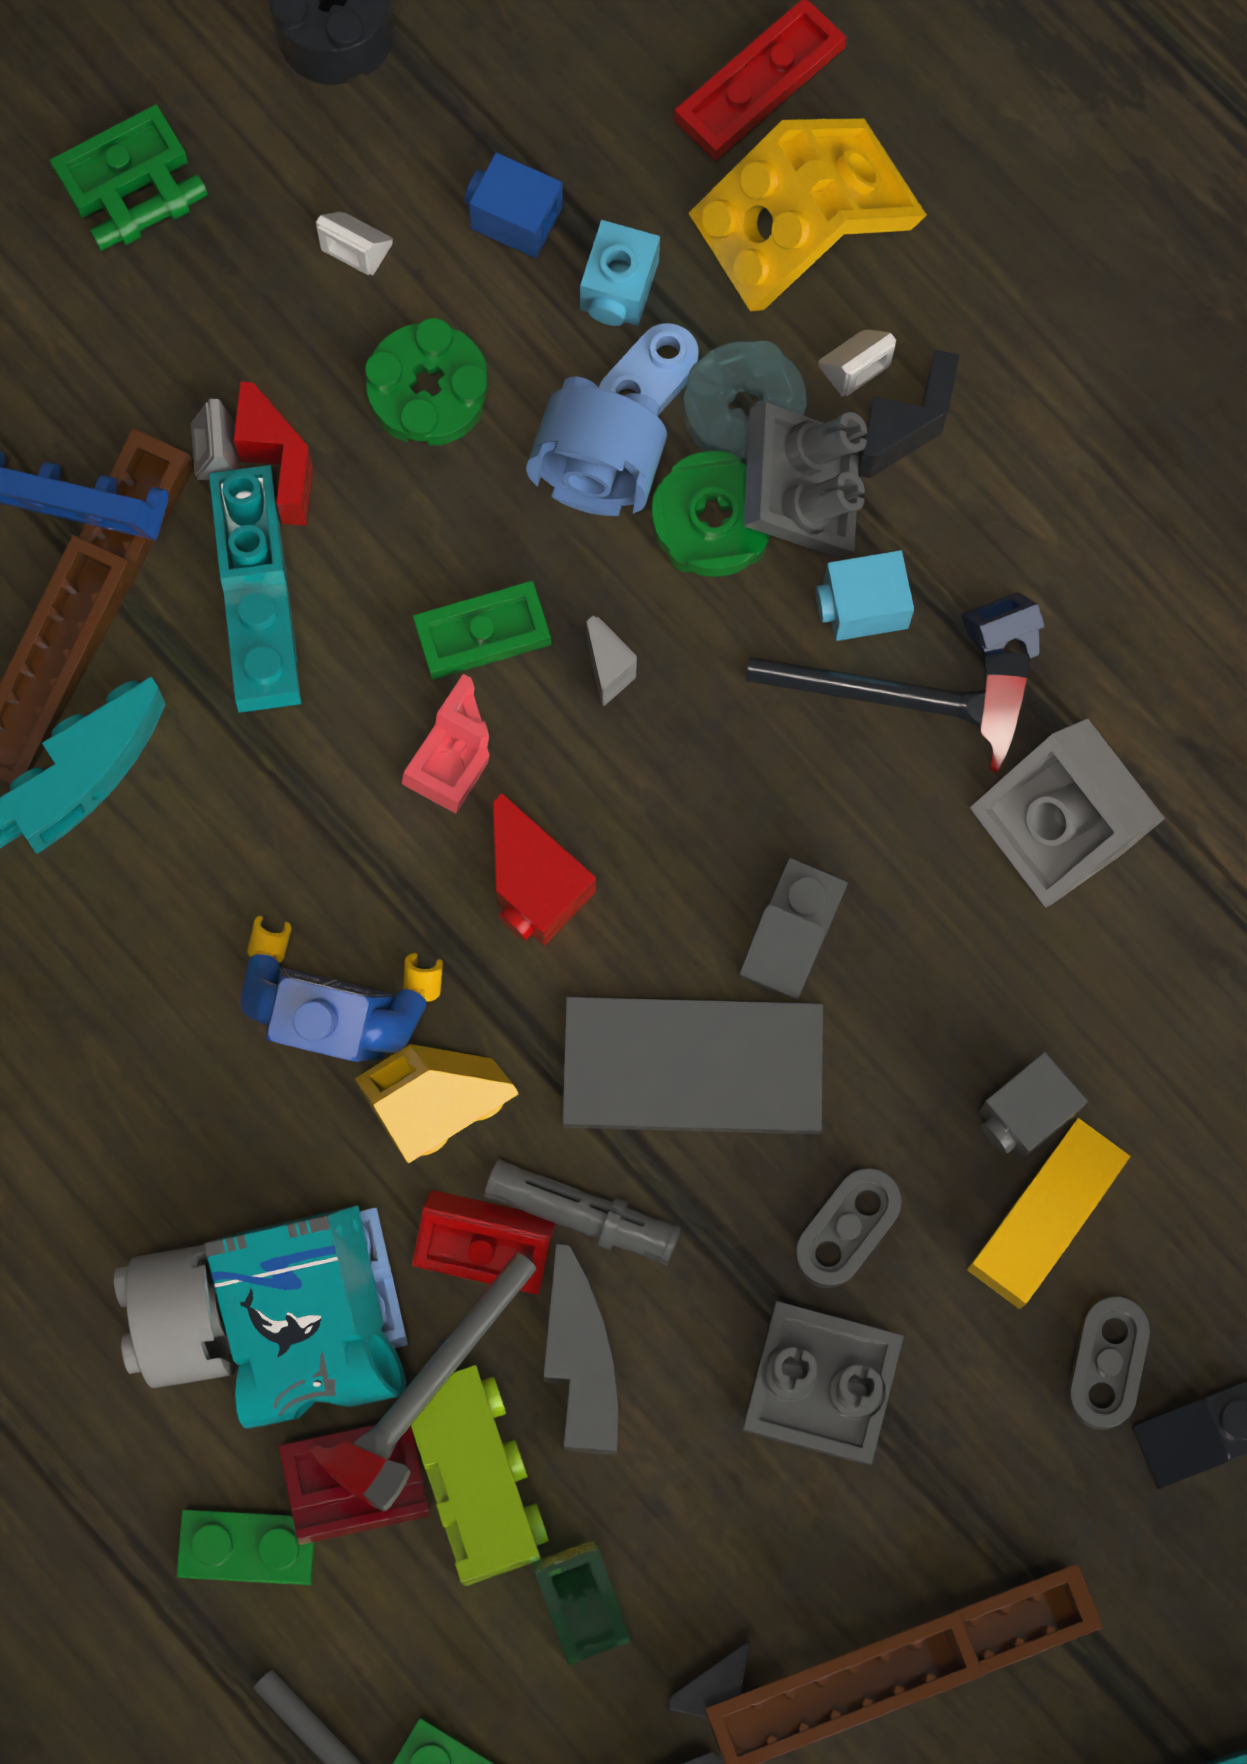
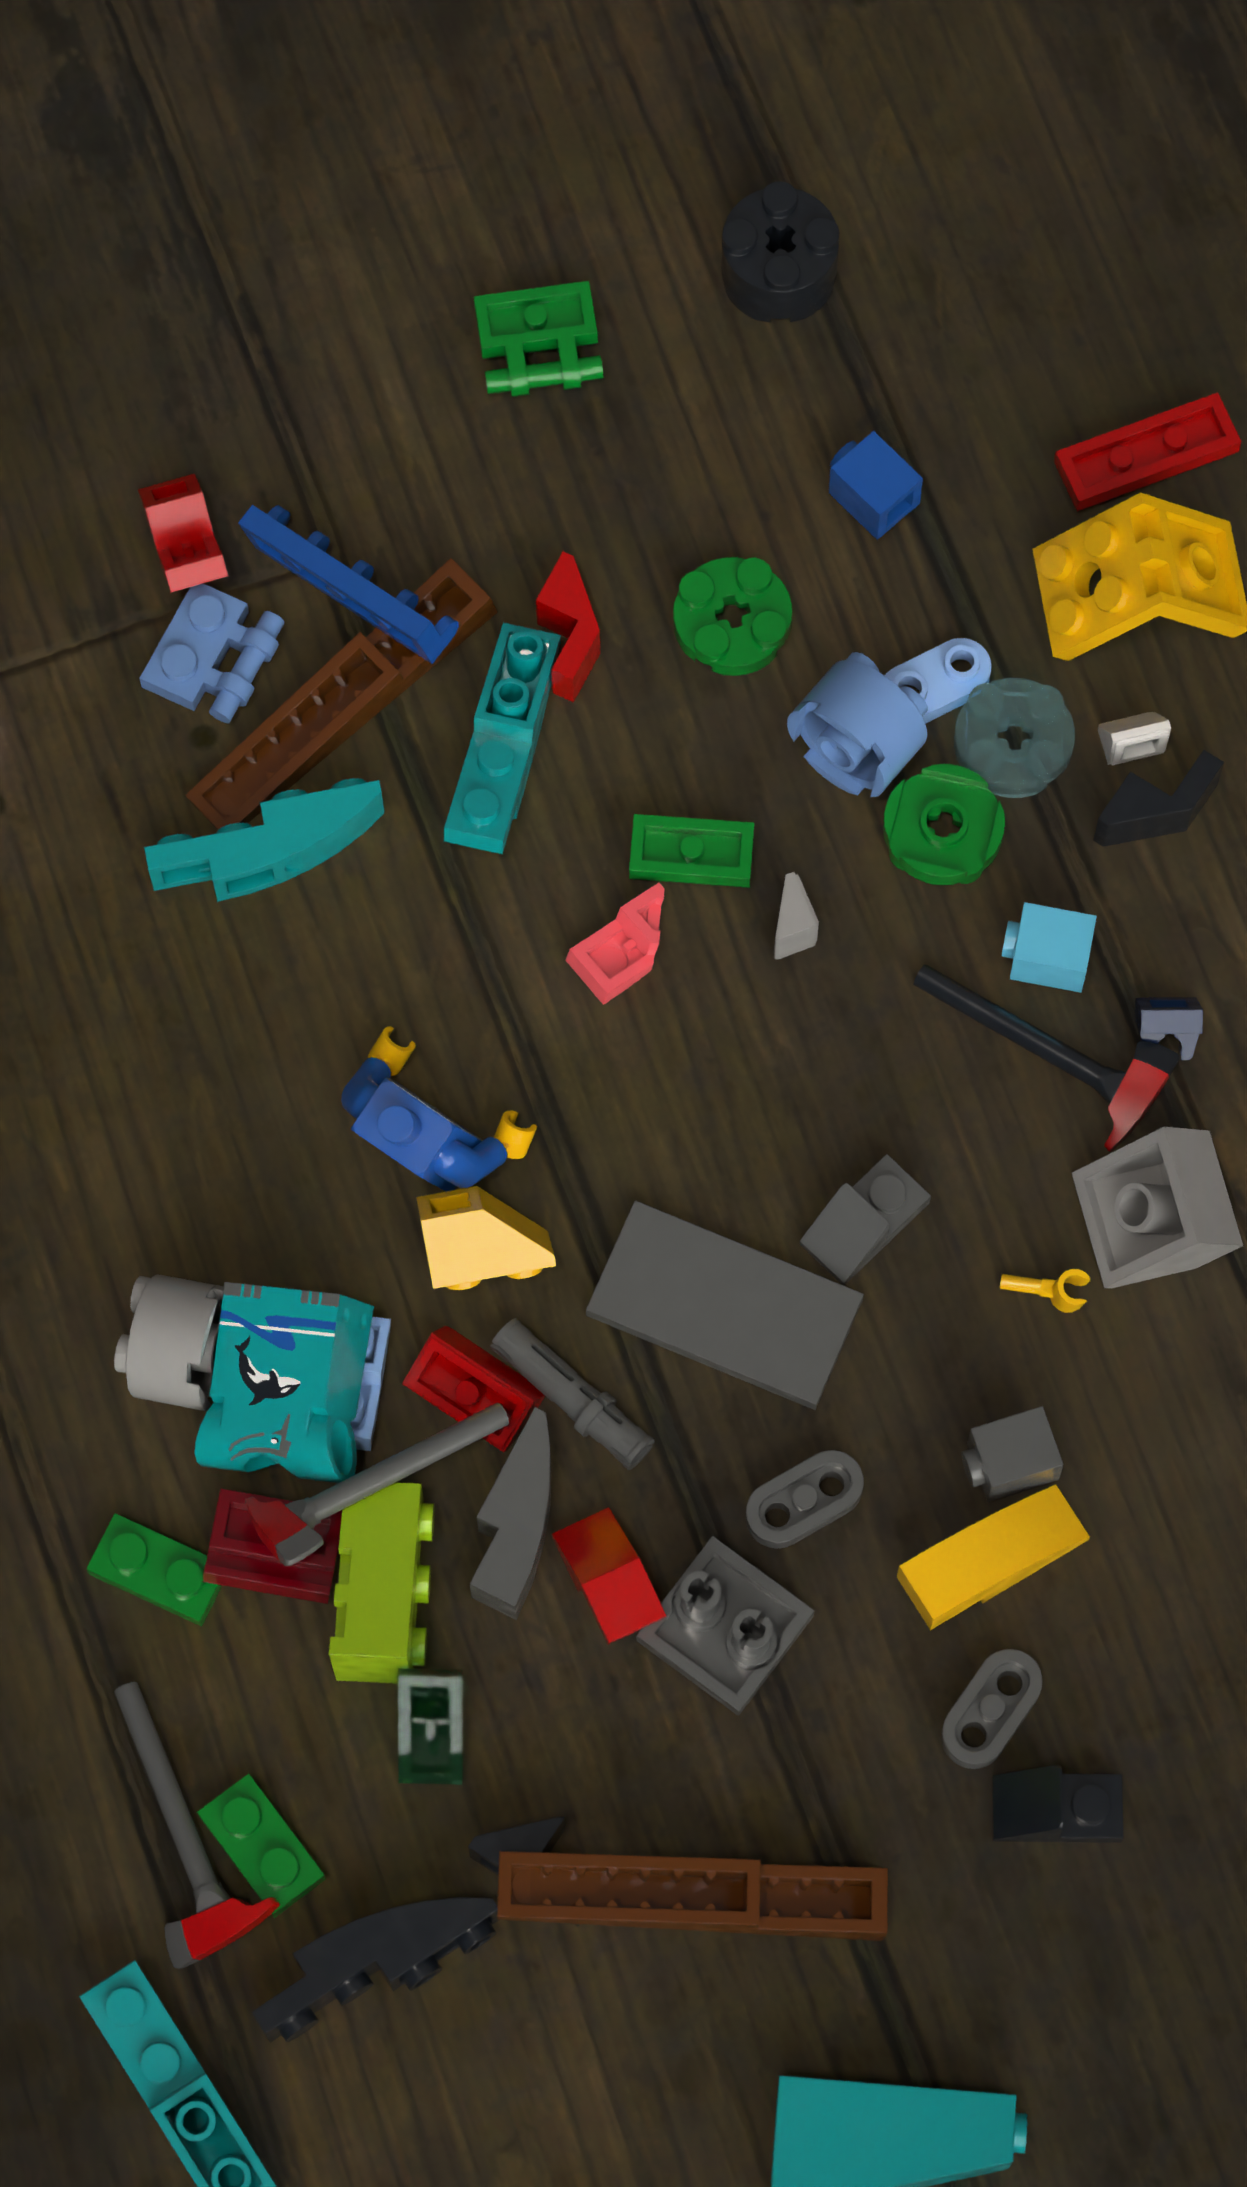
camera: 25 degrees right, 5 degrees down
light grey slope [191,399,240,480] -> none
white slope [316,212,393,276] -> none
red slope [493,793,596,947] -> none
medium azure brick [580,220,660,326] -> none
dark grey plate [743,402,867,558] -> none
none -> red slope [551,1507,667,1645]
none -> yellow hand [1000,1269,1090,1313]

